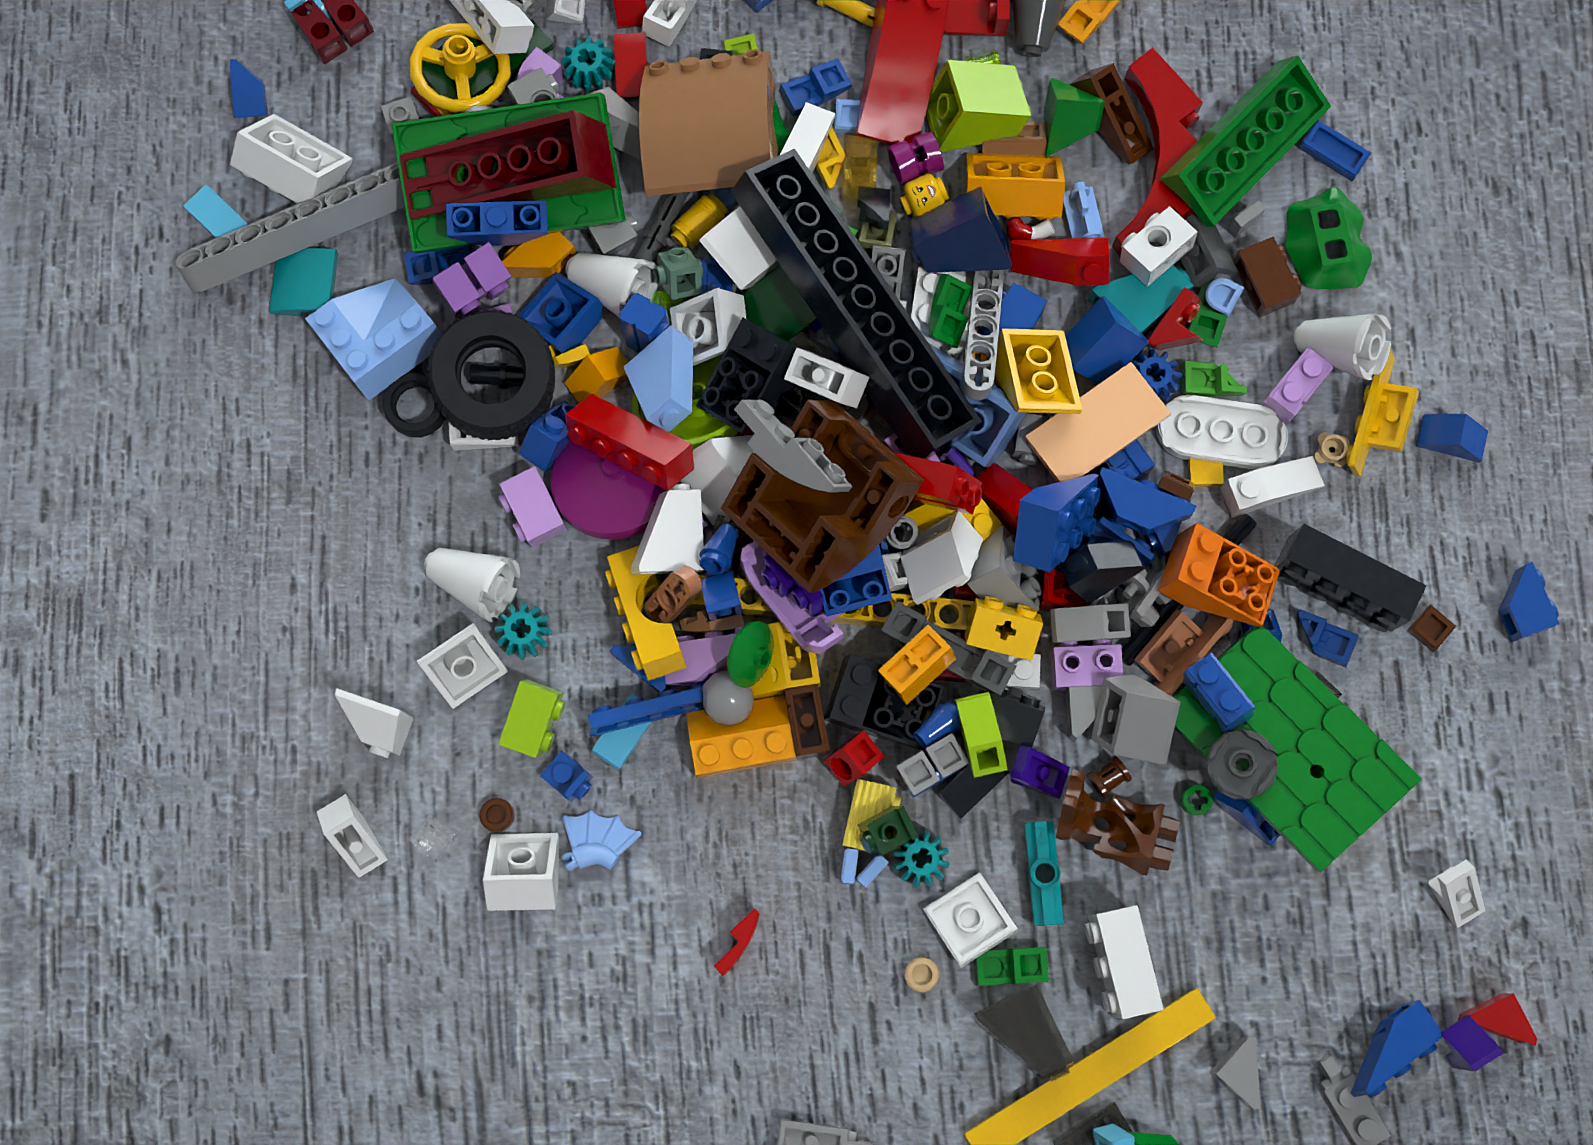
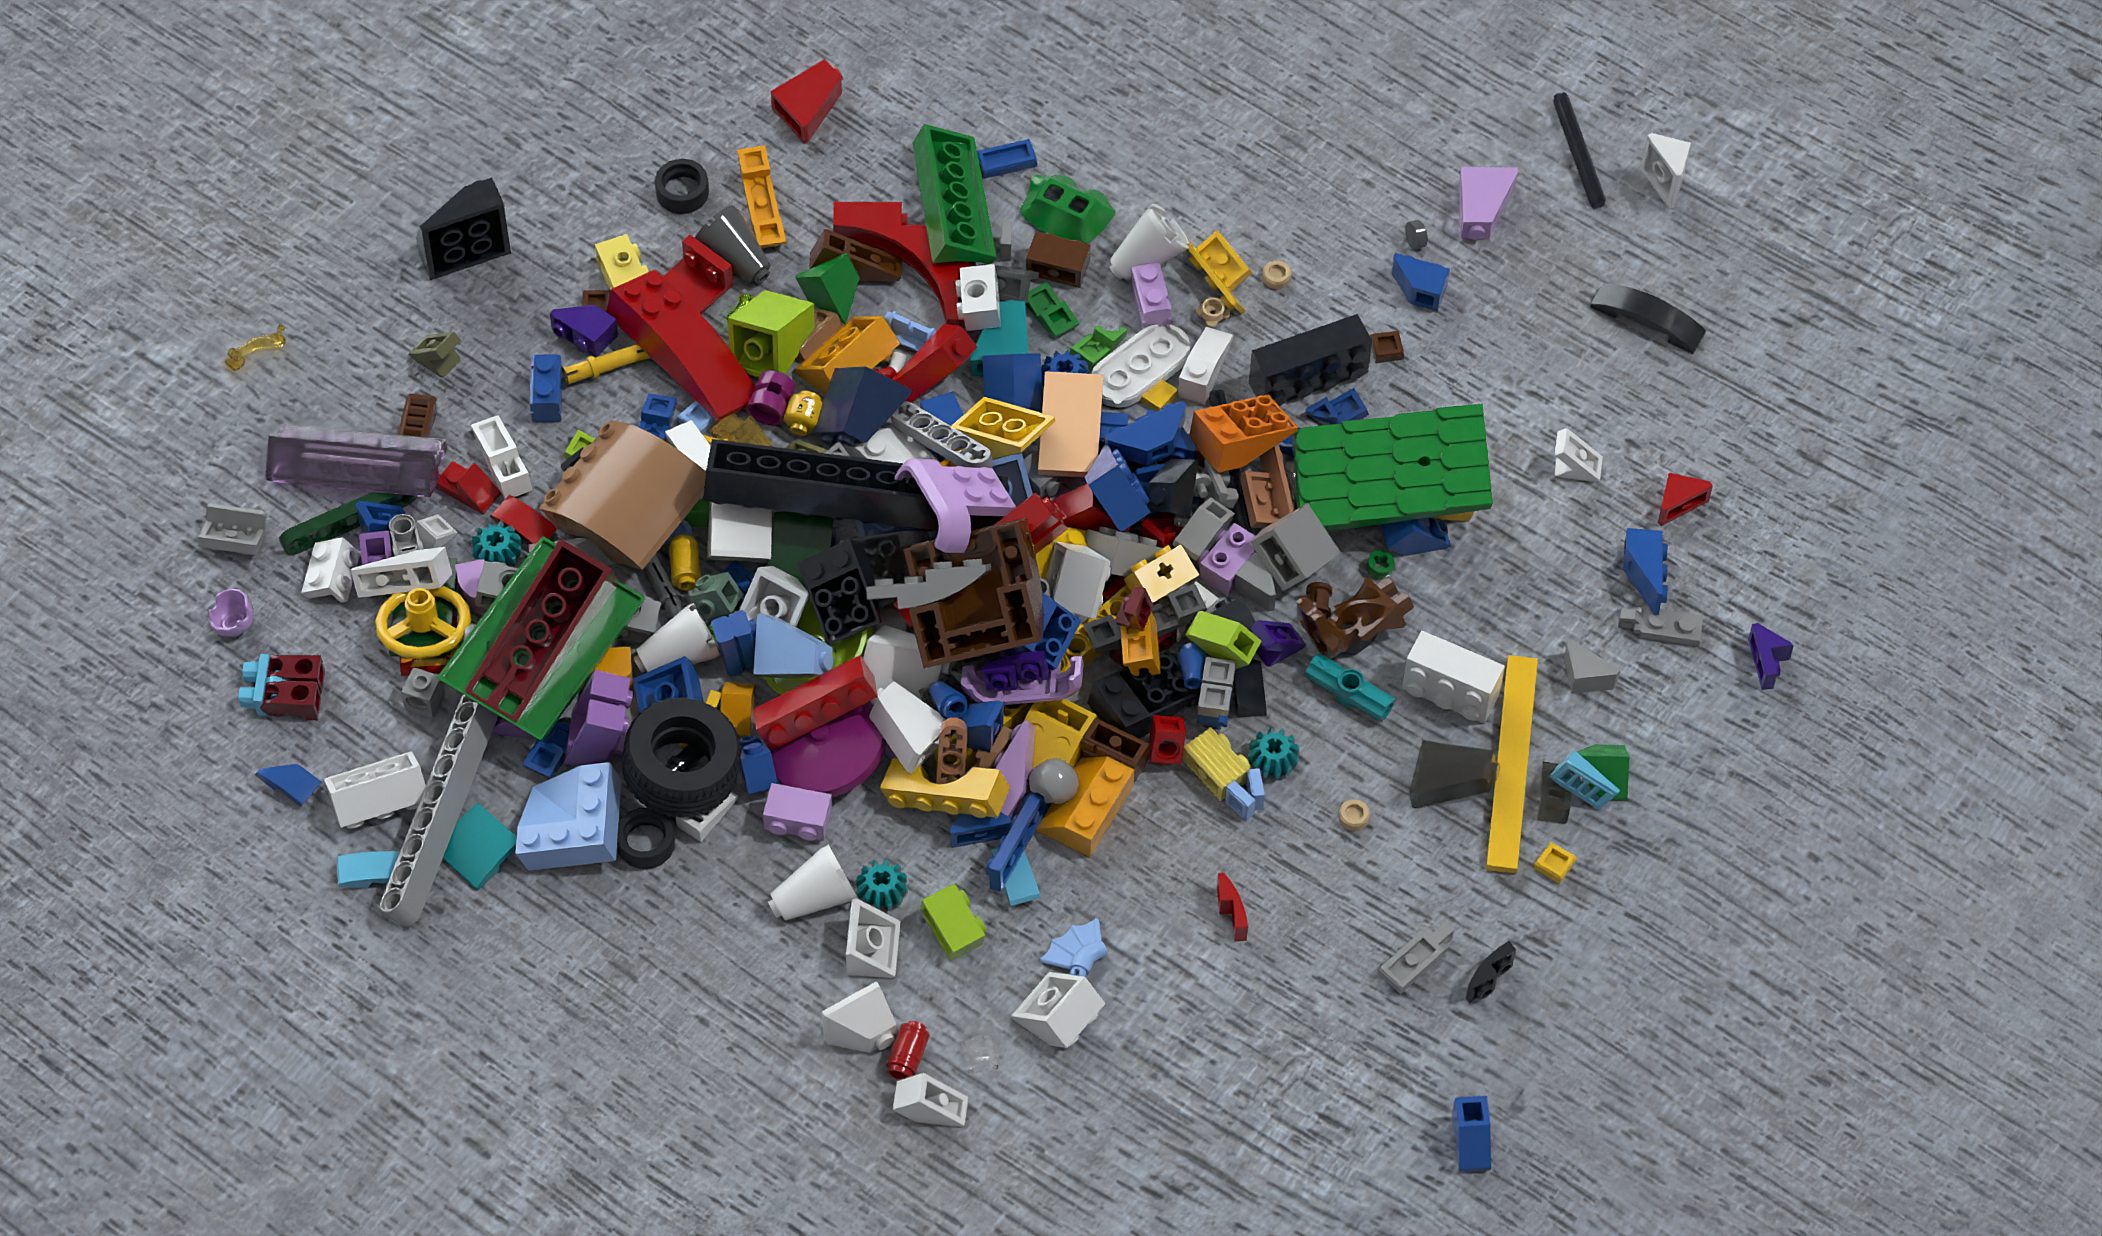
camera: 55 degrees left, 20 degrees down
blue slope [446,200,548,246] -> none
reddish brown tile [479,798,515,832] -> none
blue bracket [540,750,593,803] -> none
green dish [727,621,774,688] -> none
white brick [784,347,869,408] -> none
black slope [857,186,890,230] -> none
dark green brick [857,806,918,856] -> none
white tile [923,872,1018,968] -> none
green slope [929,274,973,348] -> none
green slope [974,947,1049,986] -> none
red slope [1148,287,1203,351] -> none
reddish brown tile [1158,470,1195,501] -> none
blue brick [1183,653,1255,734] -> none
light blue tile [1204,278,1244,317] -> none
dark grey plate [1208,730,1278,800] -> none
blue slope [1416,414,1488,463] -> none
dark purple slope [1441,1016,1504,1072] -> none
none -> red head [886,1020,930,1080]
none -> lavender piece [894,458,1016,553]
none -> dark red bracket [1115,586,1154,631]
none -> tan tile [1262,261,1291,290]
none -> dark grey tile [1405,220,1428,250]

